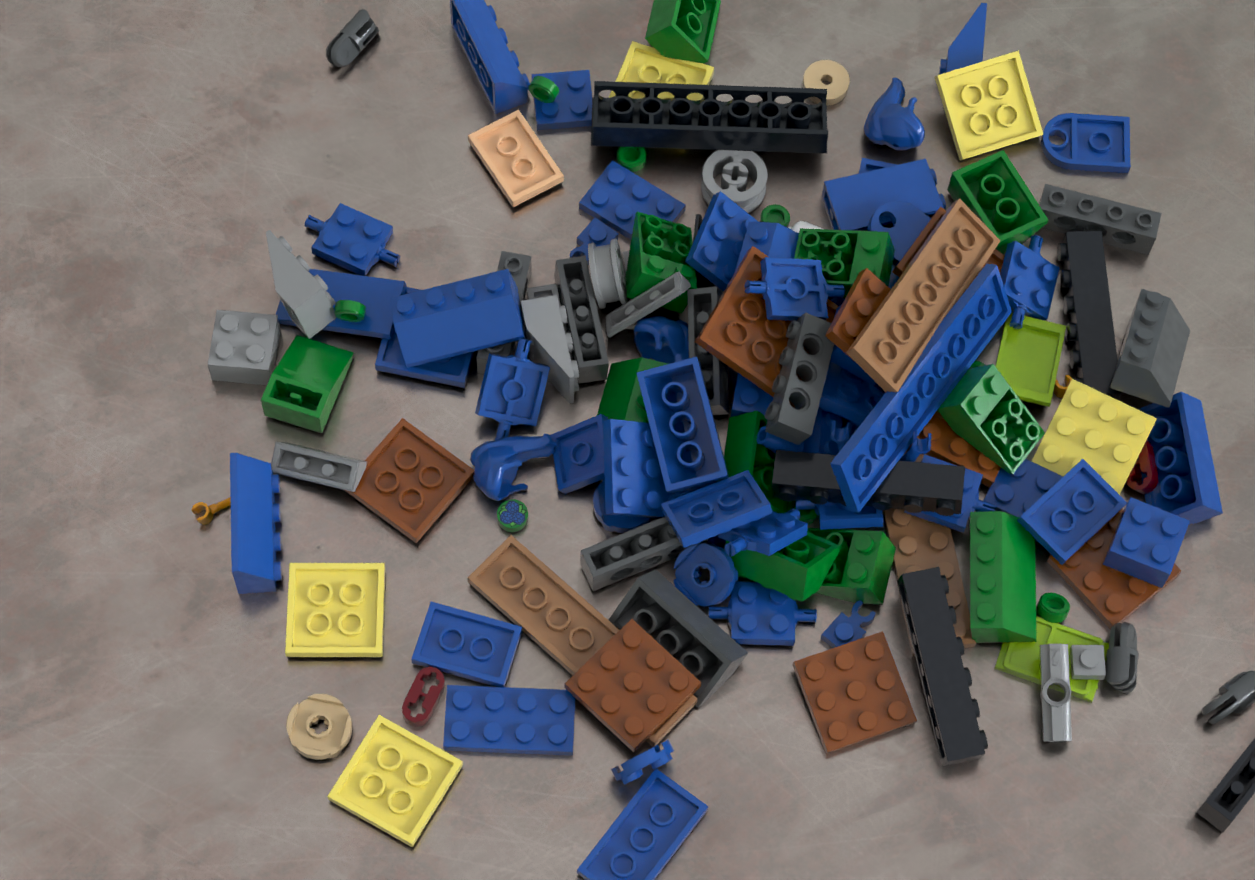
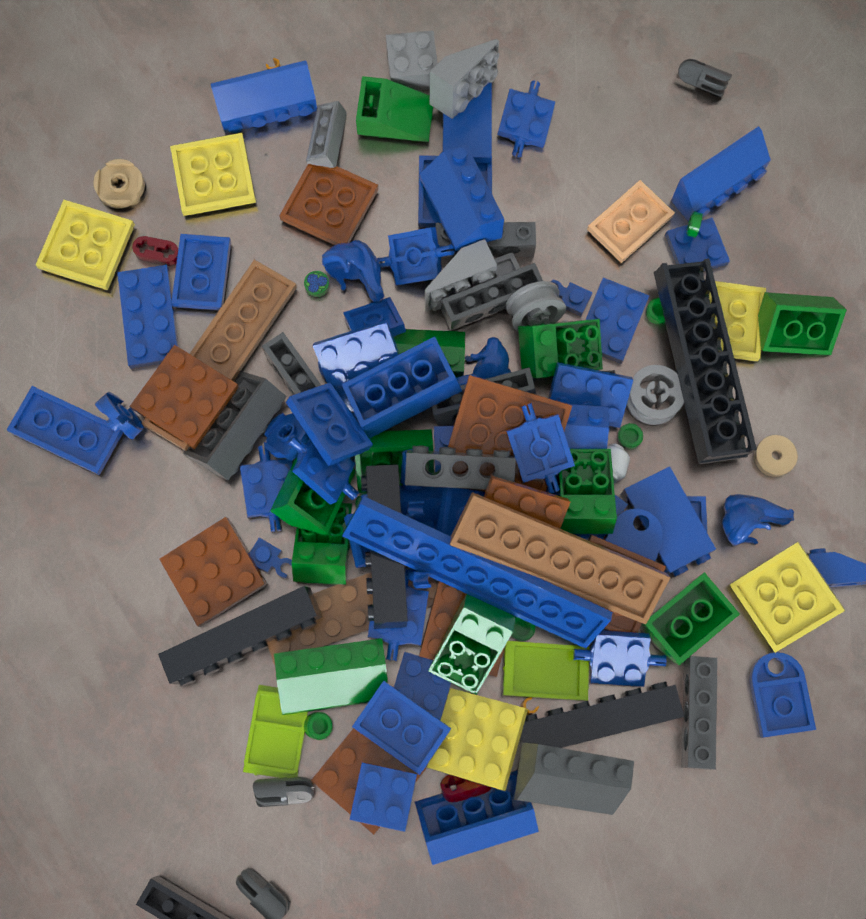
camera: 80 degrees right, 10 degrees up
green tile [334,300,366,322] -> none
light grey slope [605,272,691,338] -> none
light grey piece [1040,644,1072,742] -> none
light grey plate [1070,645,1106,680] -> none

